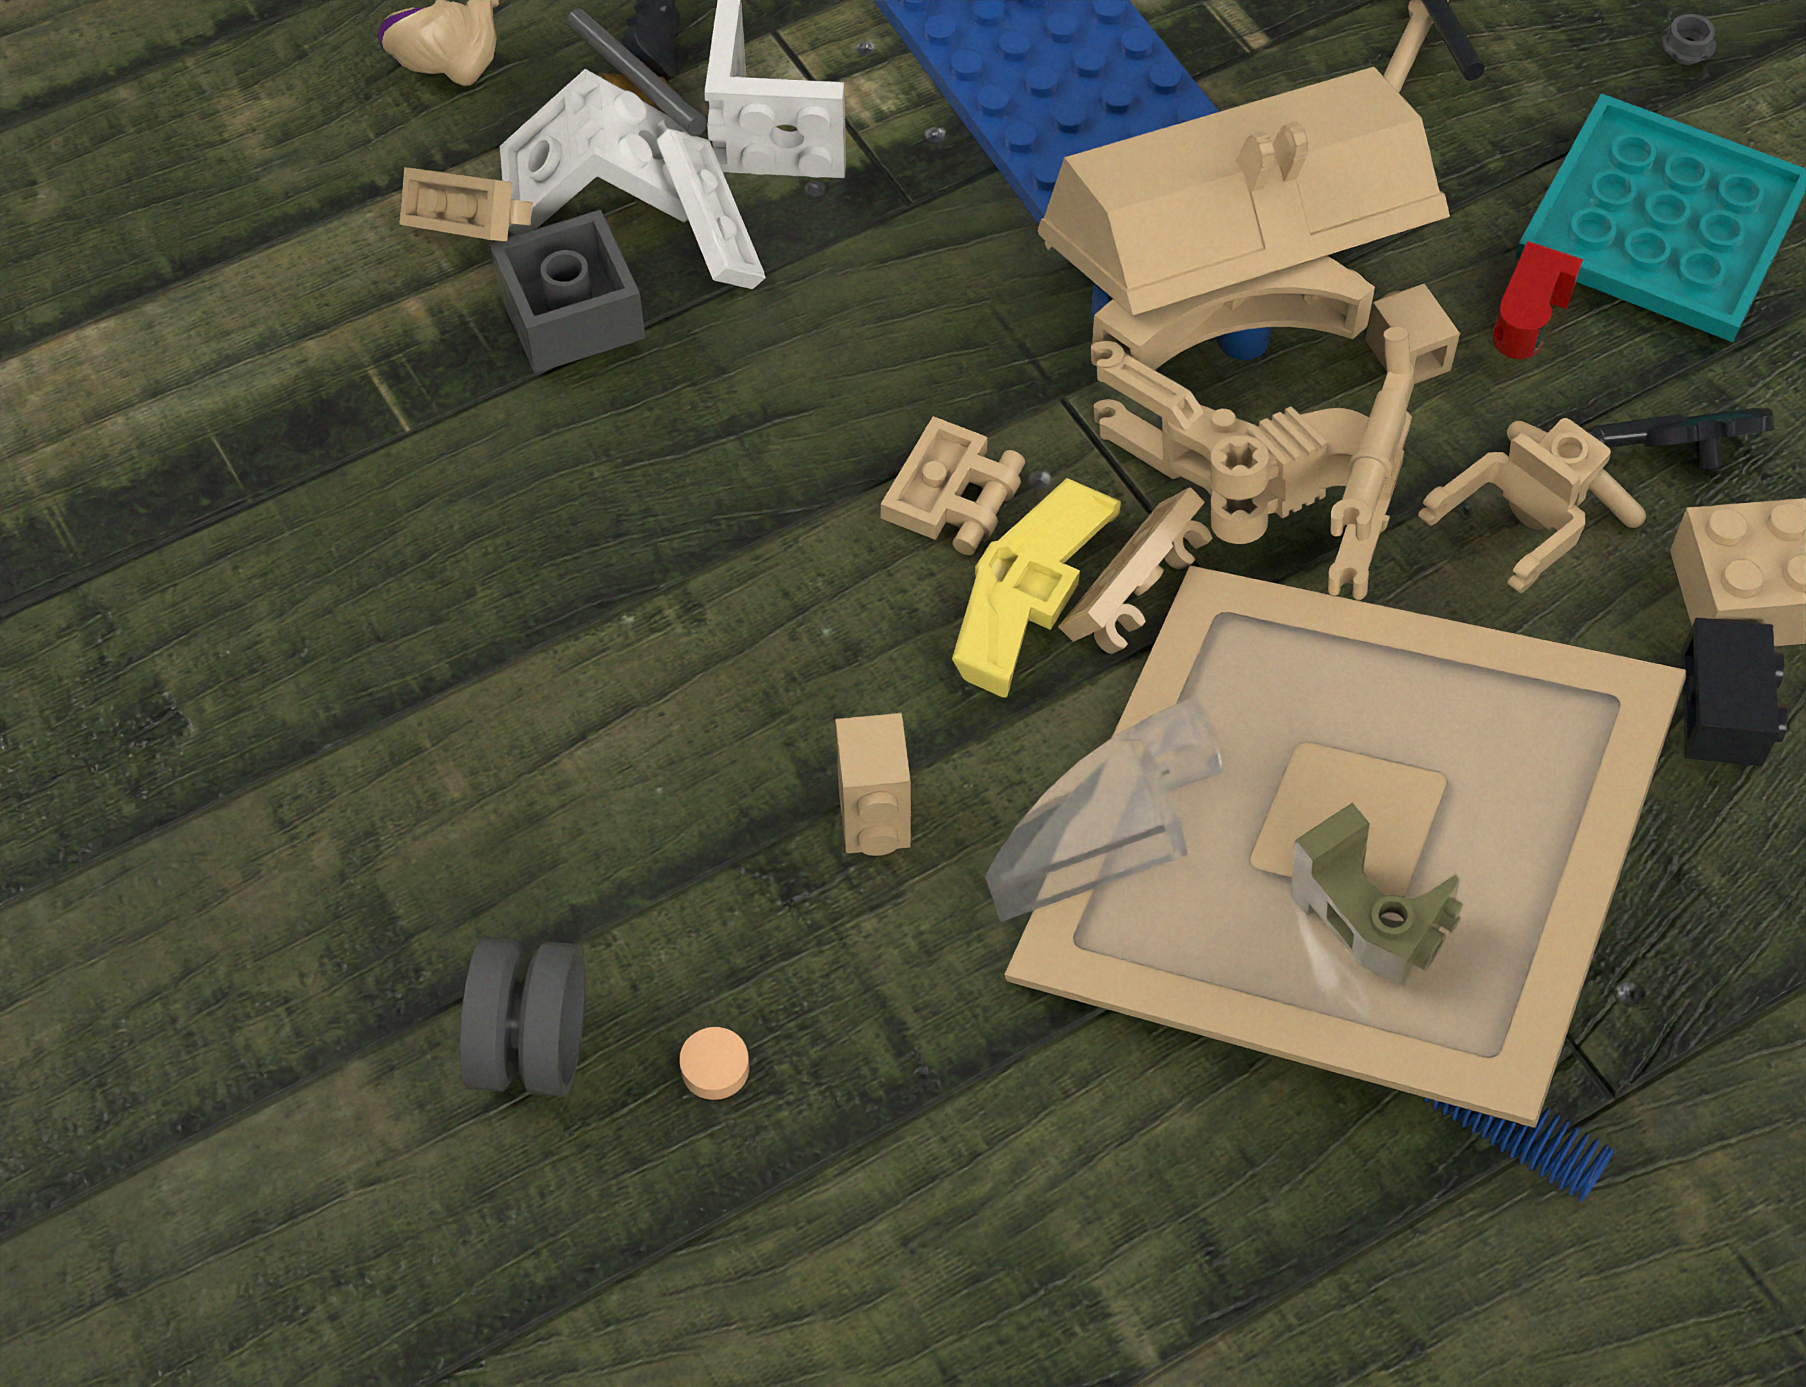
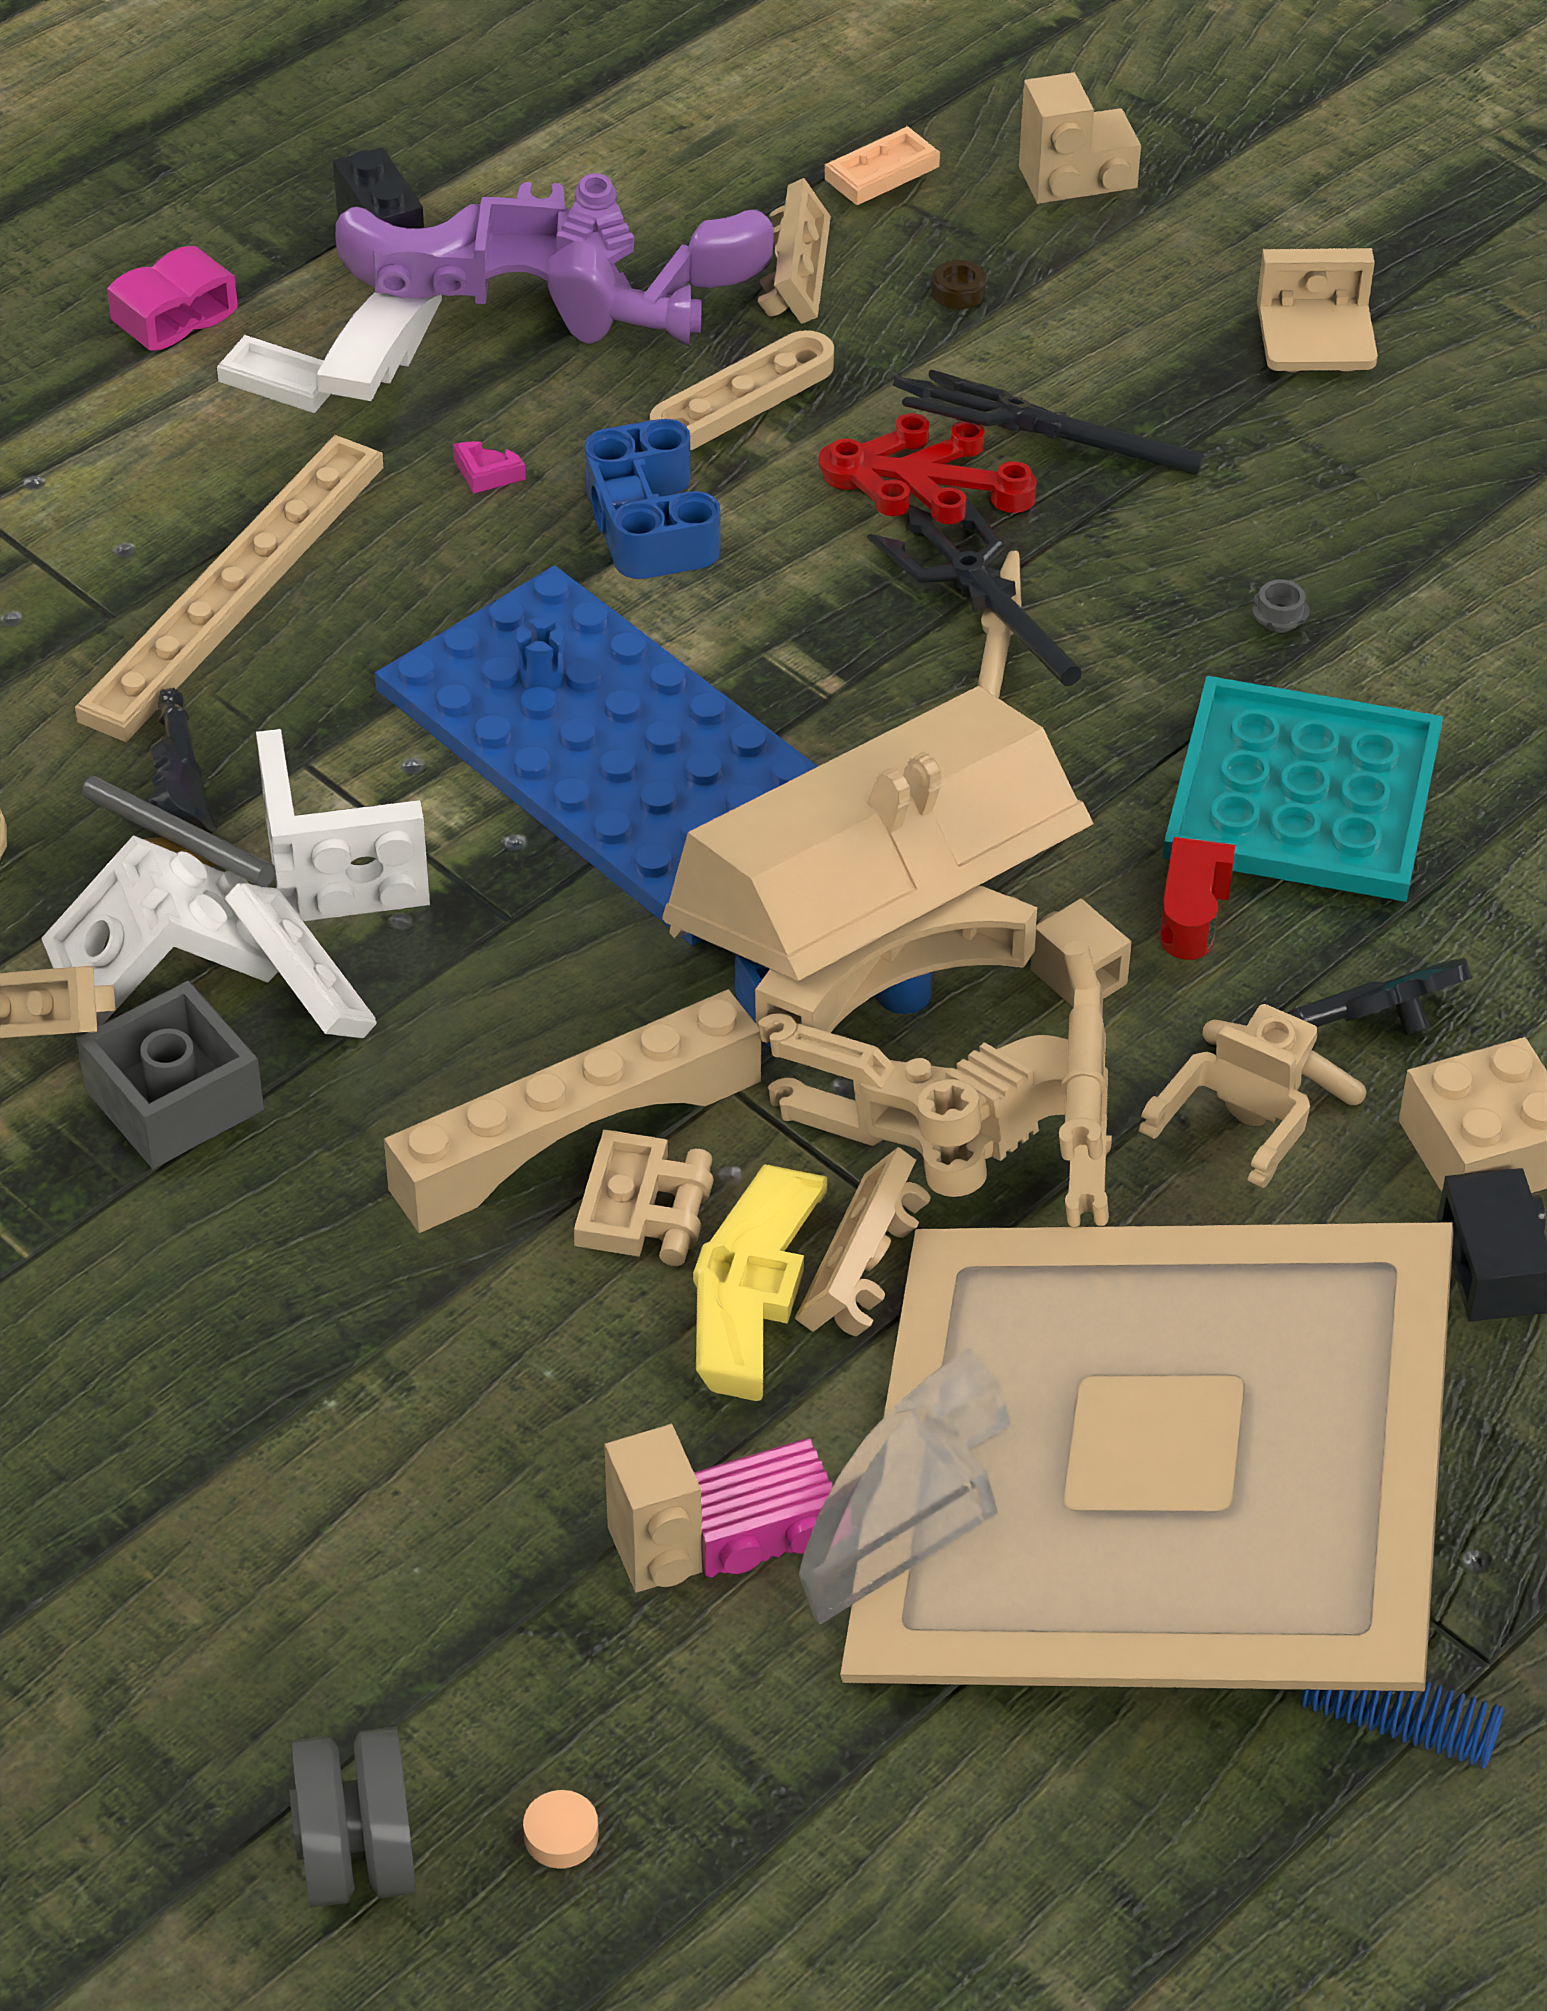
camera: 15 degrees left, 10 degrees down
olive tile [1291,803,1464,986] -> none
none -> tan arch [384,989,761,1233]
none -> dark pink brick [694,1438,839,1578]

